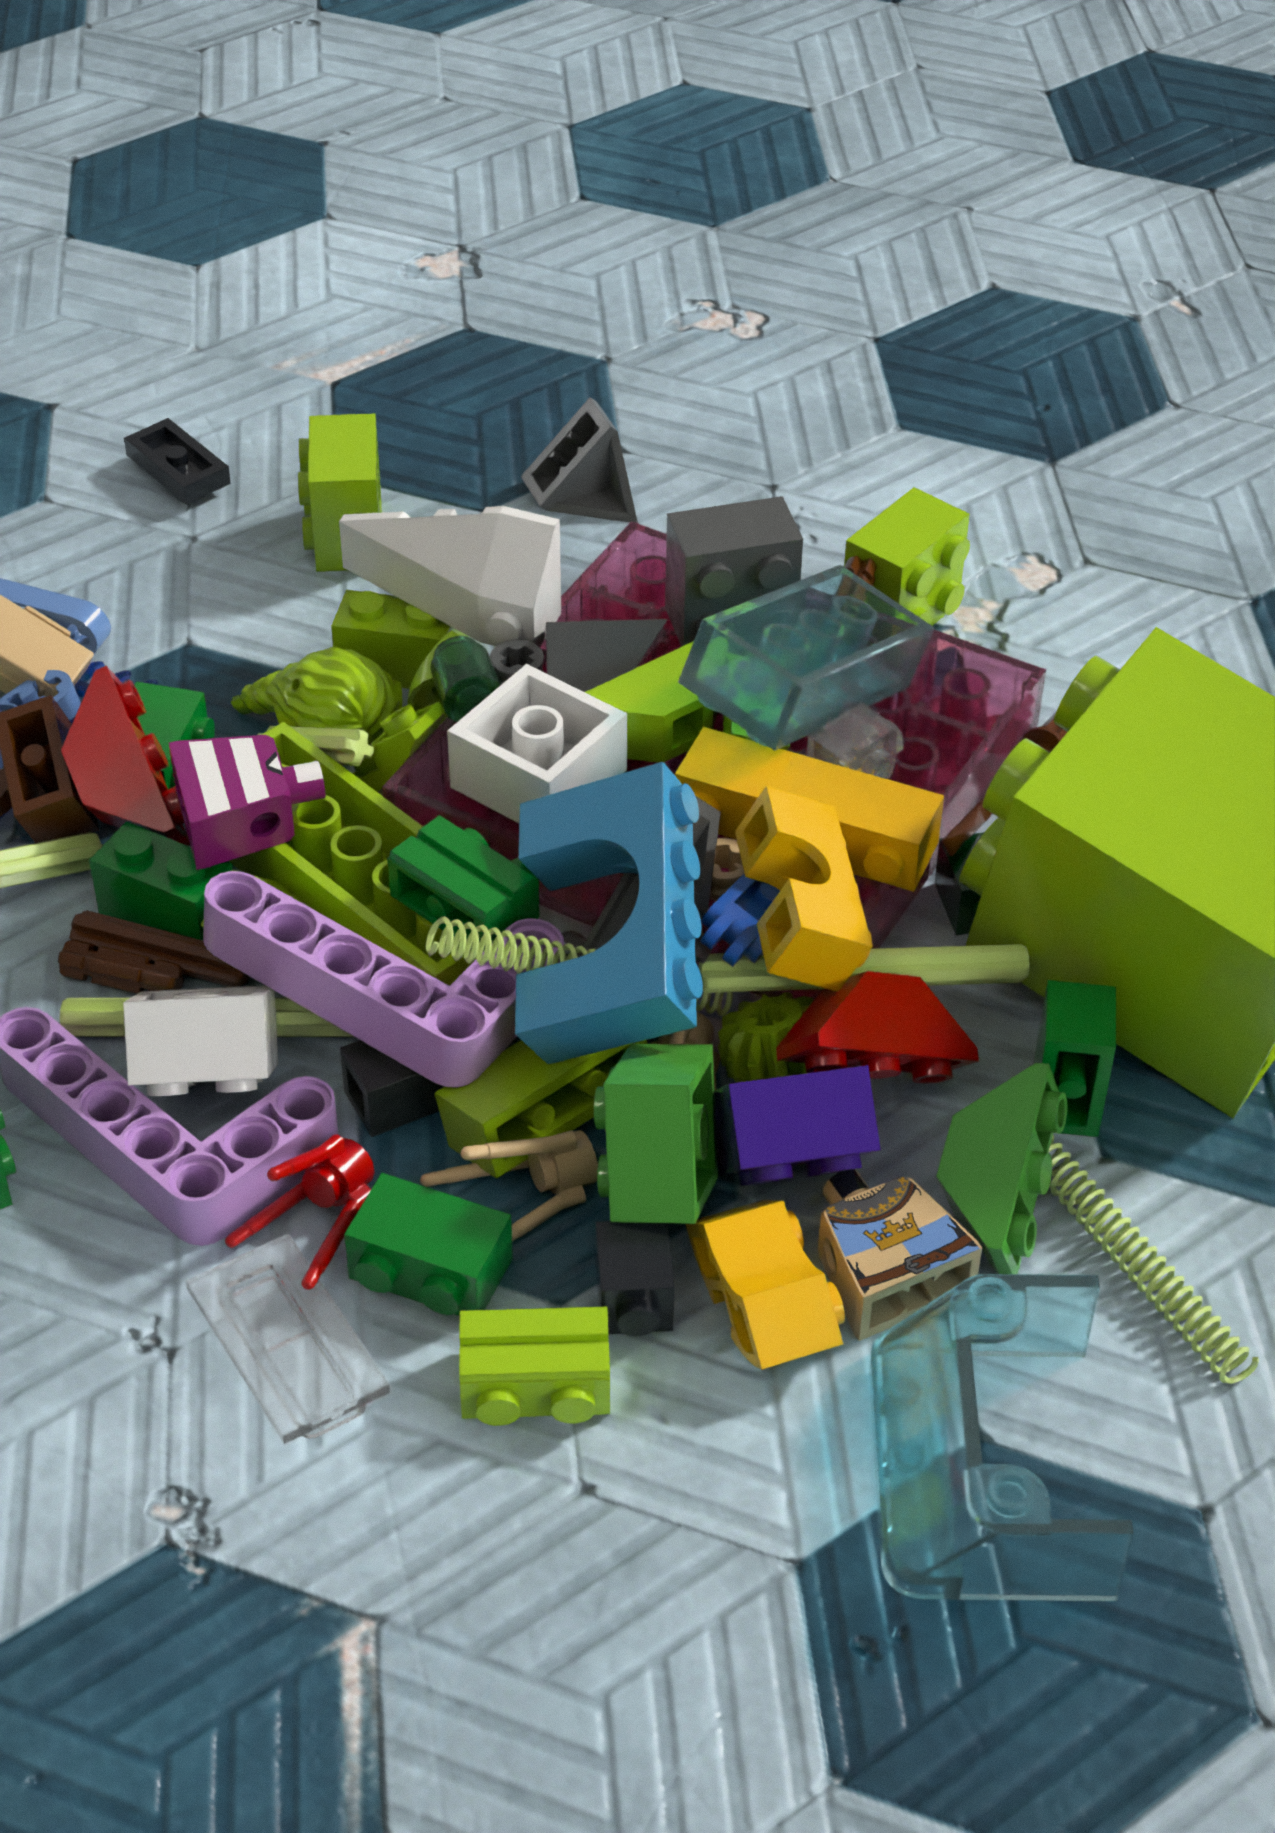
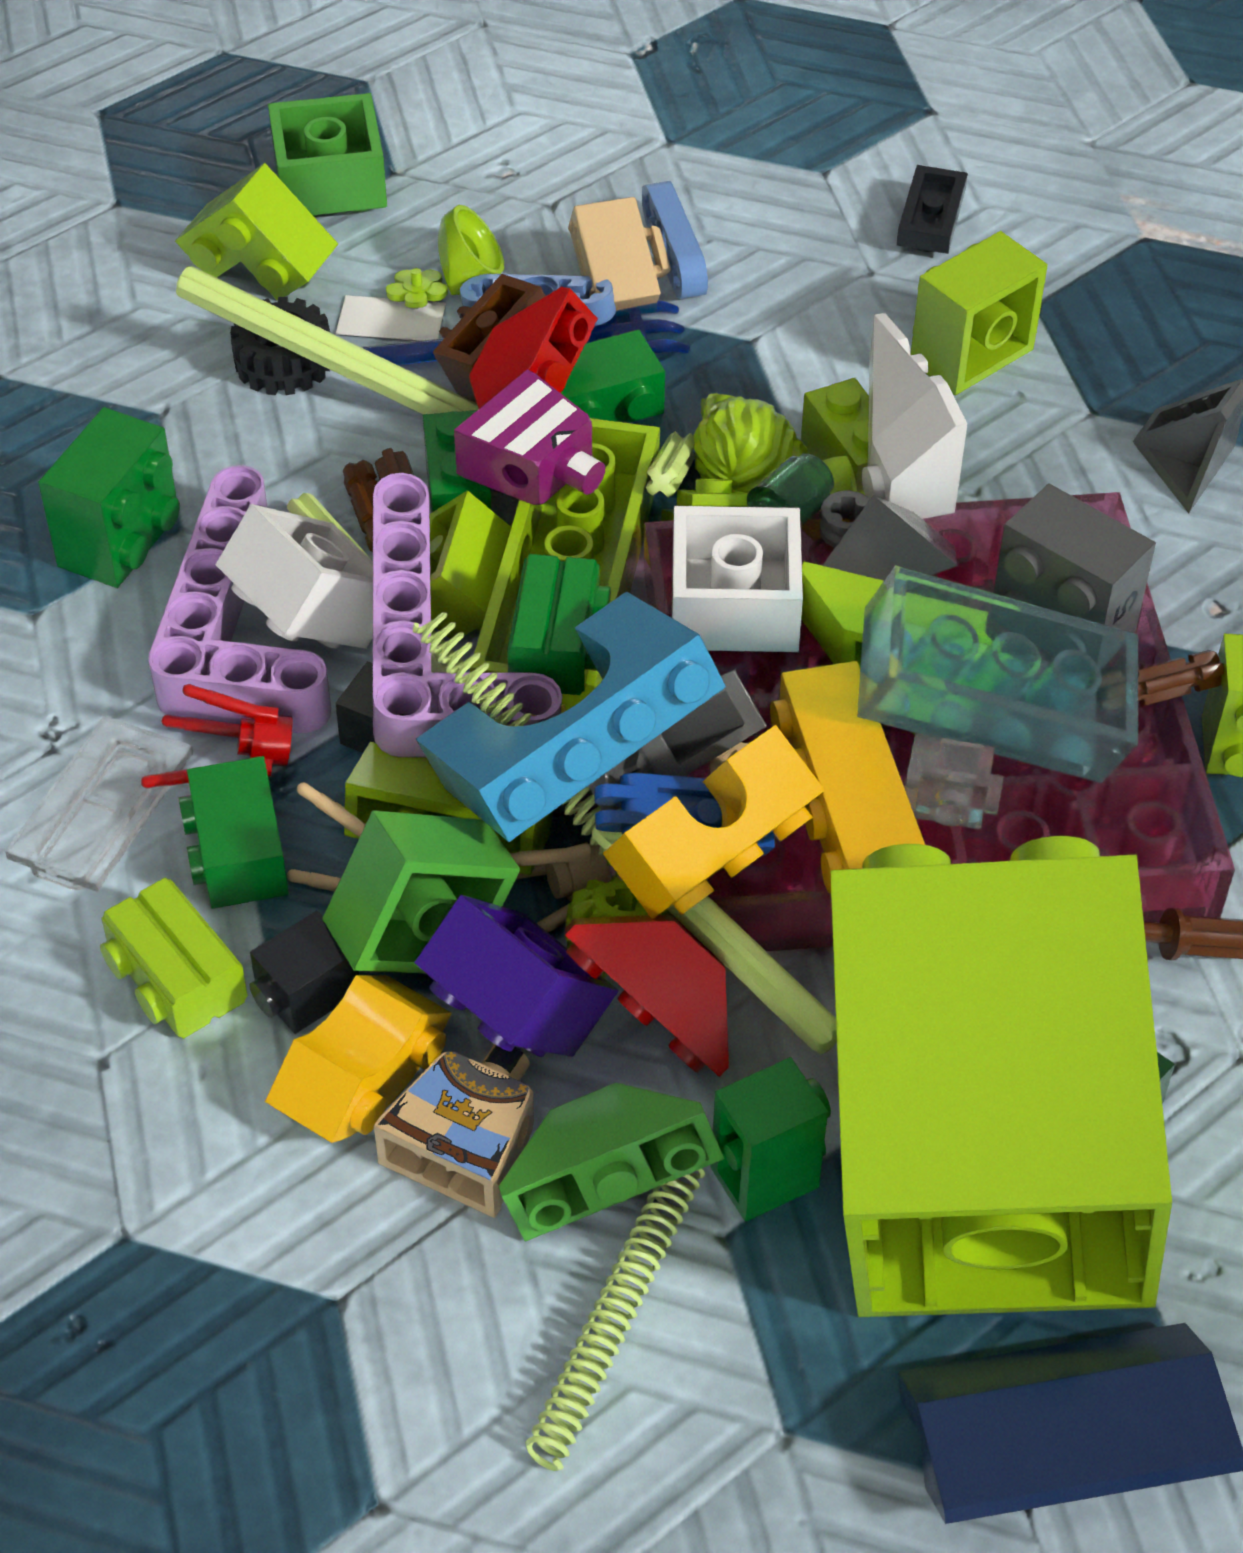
camera: 55 degrees right, 5 degrees up
clear light blue windscreen [869,1274,1134,1601] -> none

